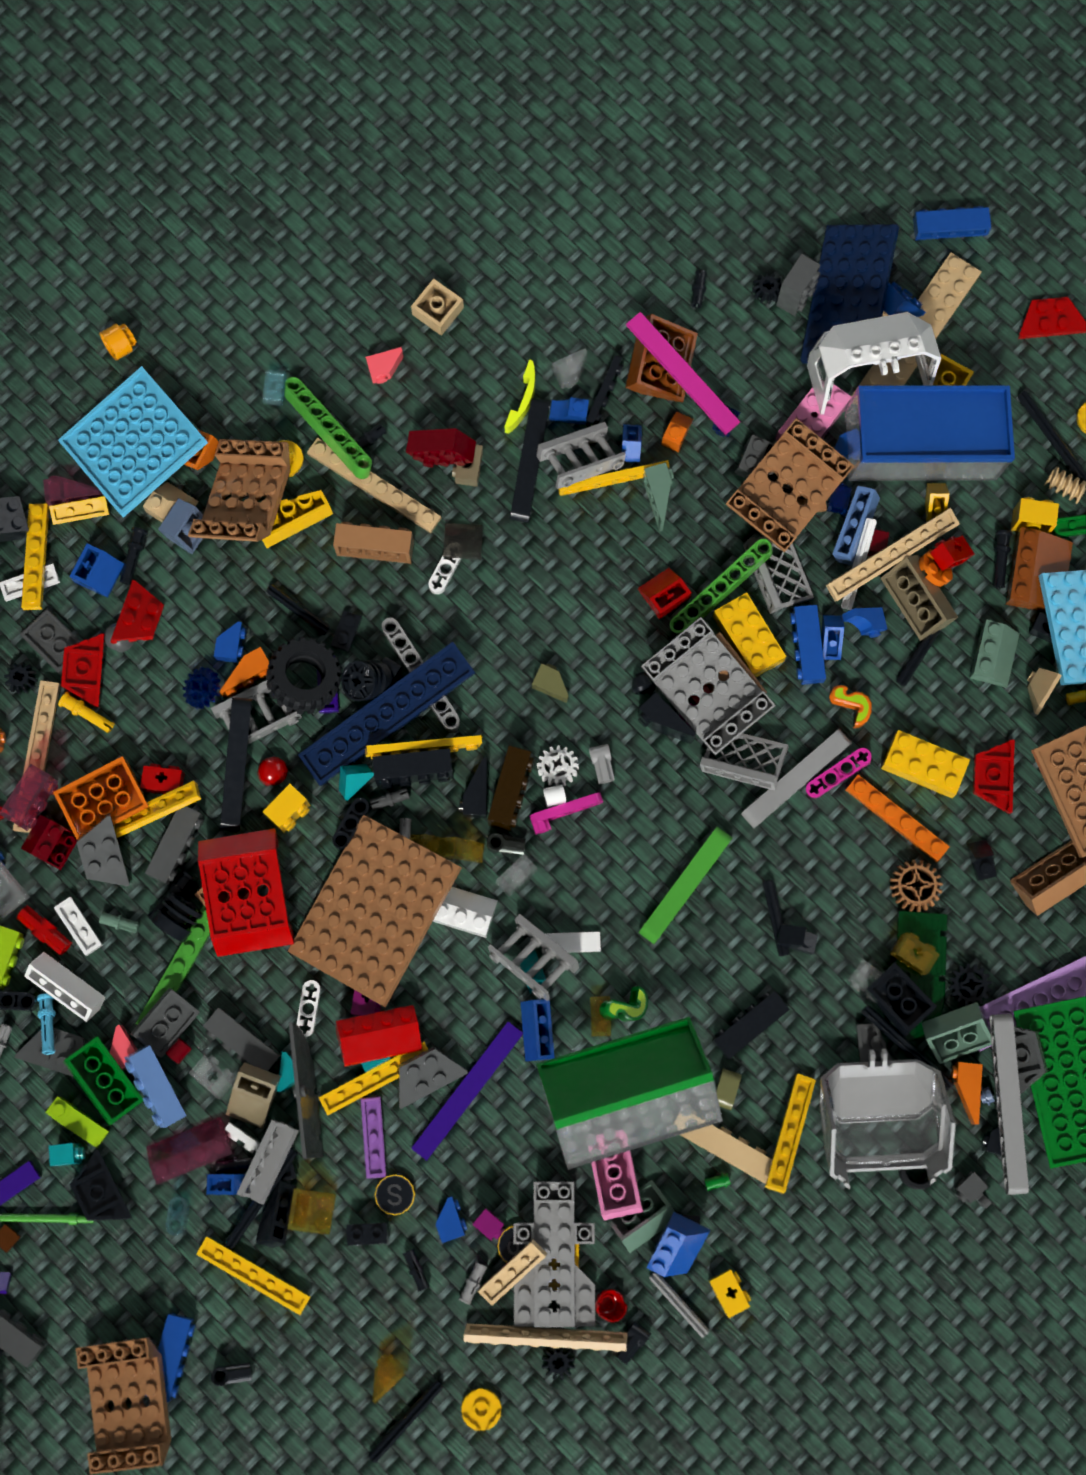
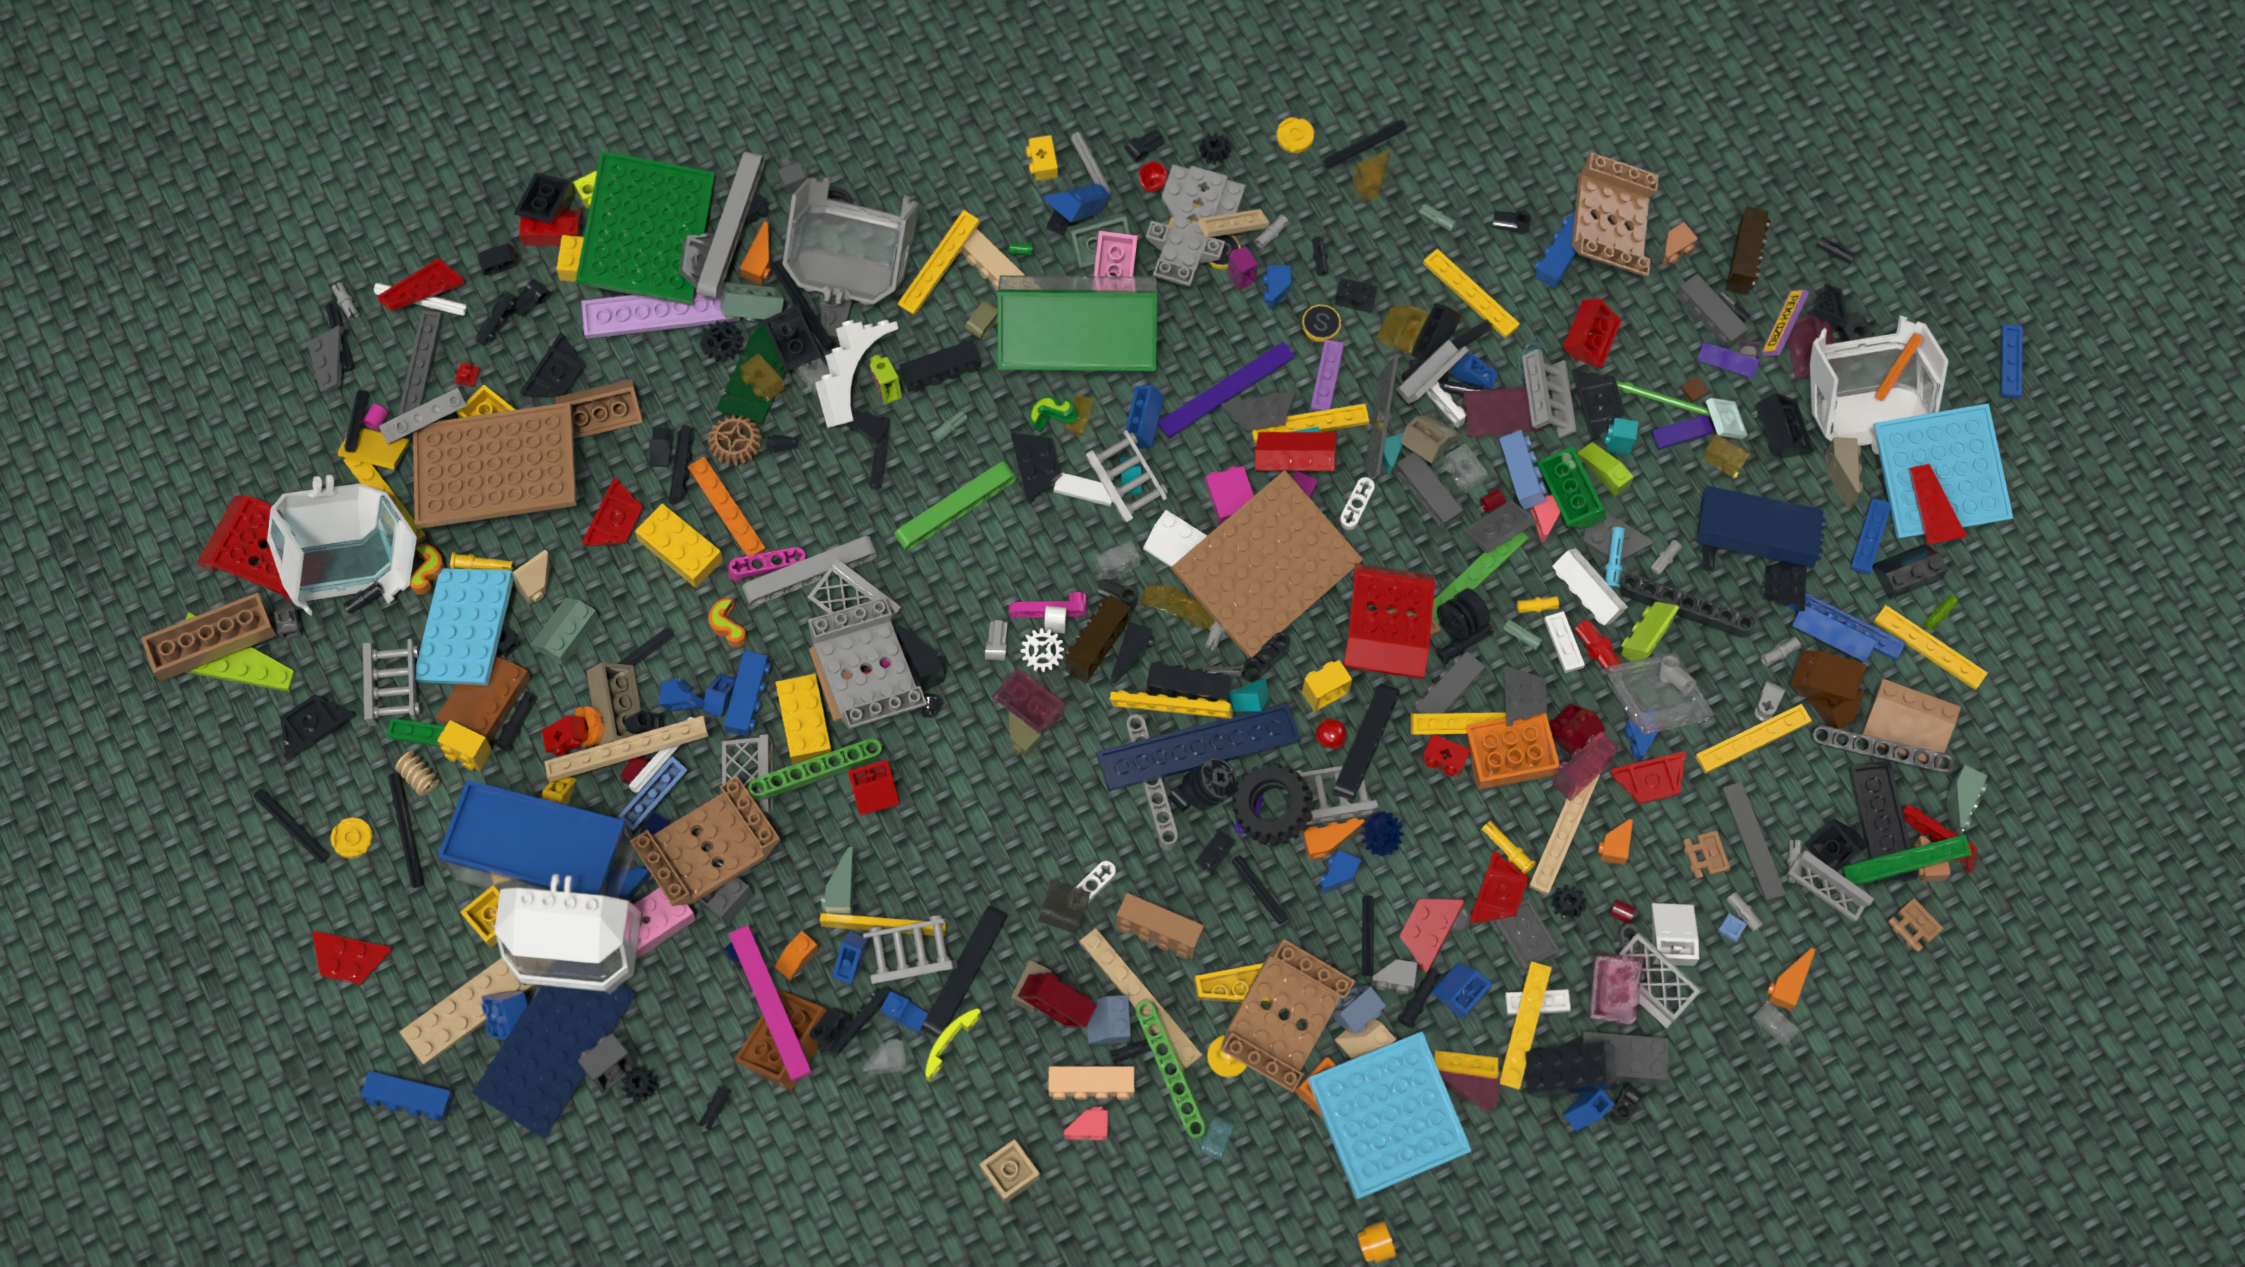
camera: 165 degrees left, 10 degrees down
tan plate [464,1323,628,1352] -> none
sand blue plate [981,1087,995,1106] -> none
none -> black piece [625,710,664,734]
none -> black plate [668,424,692,505]
none -> black cone [767,434,796,453]
none -> black piece [810,1009,850,1052]
none -> white arch [815,320,898,428]
none -> lime torso [869,355,902,405]
none -> sand green axle [931,411,968,443]
none -> clear pink slope [992,668,1065,734]
none -> black wing [1011,433,1062,504]
none -> light nougat brick [1049,1067,1134,1100]
none -> sand blue slope [1087,995,1131,1045]
none -> dark pink brick [1205,466,1254,526]
none -> black axle [1362,895,1374,977]
none -> light grey slope [1371,959,1417,994]
none -> sand green axle [1419,204,1457,232]
none -> yellow pin [1517,596,1559,613]
none -> light grey fence [1522,349,1577,438]
none -> red slope [1563,298,1622,368]
none -> nougat slope [1662,222,1698,266]

